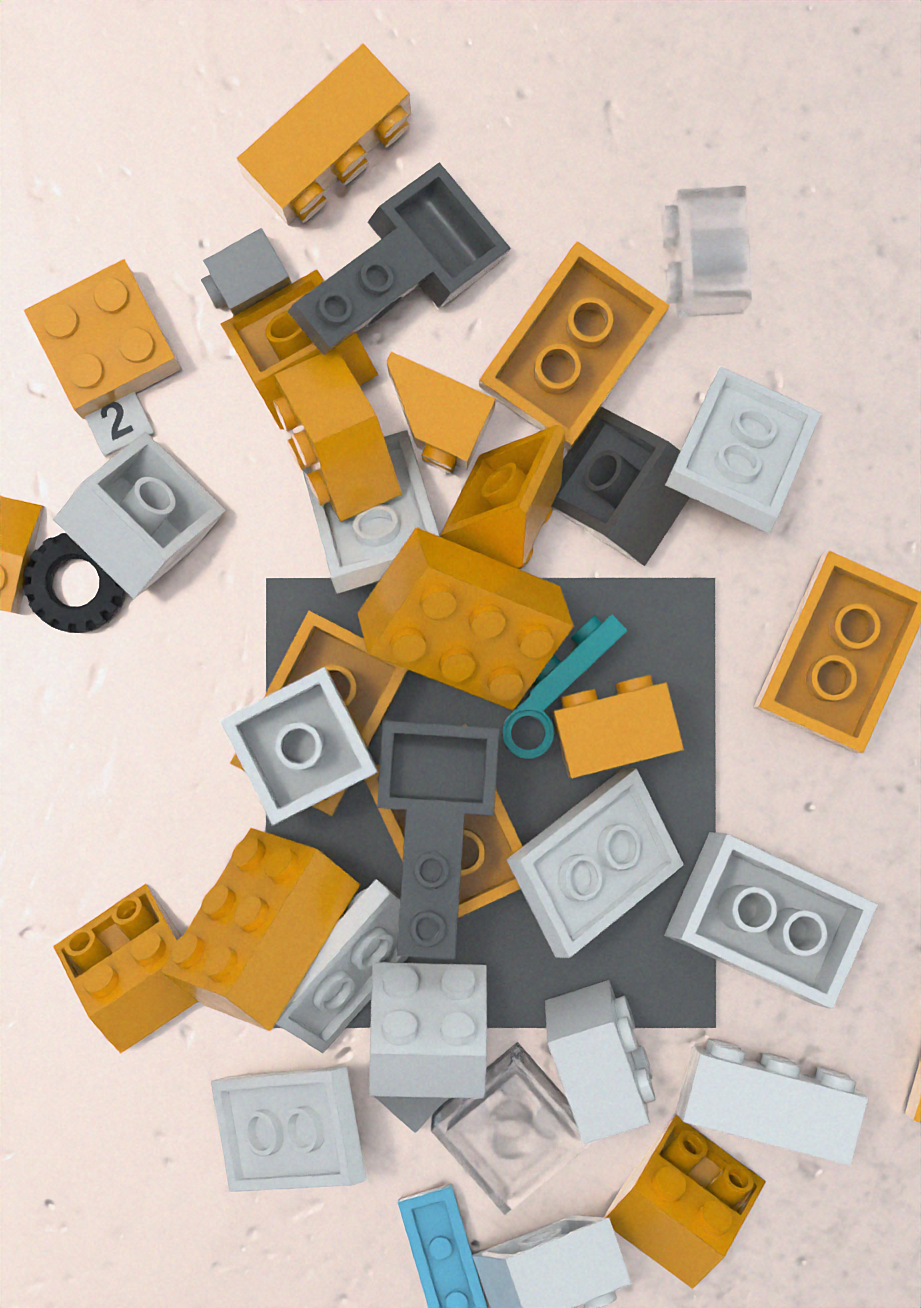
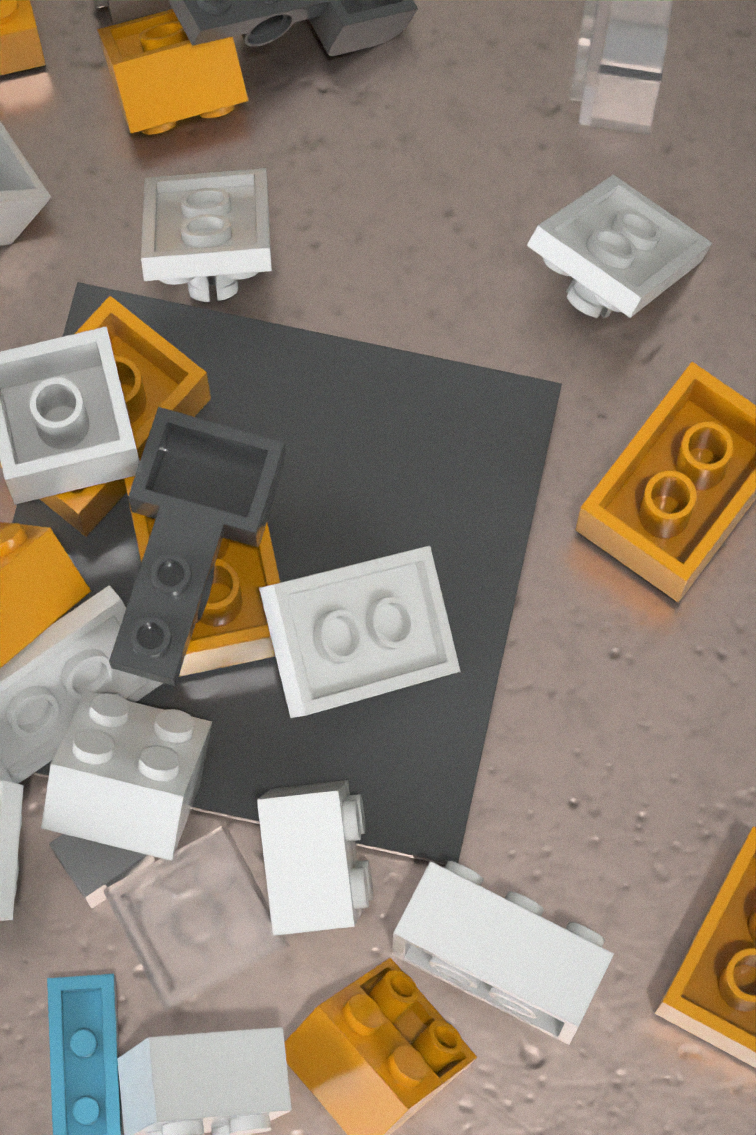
camera: 10 degrees right, 15 degrees down
light orange brick [273,347,402,522] -> none
light orange brick [357,527,574,710] -> none
light orange slope [386,351,496,474] -> none
light orange slope [440,424,565,569] -> none
light orange brick [478,241,670,450] -> none
teal plate [502,614,628,759] -> none
dark grey slope [551,406,690,566] -> none
light orange brick [551,675,684,778] -> none
white brick [664,832,878,1009] -> none

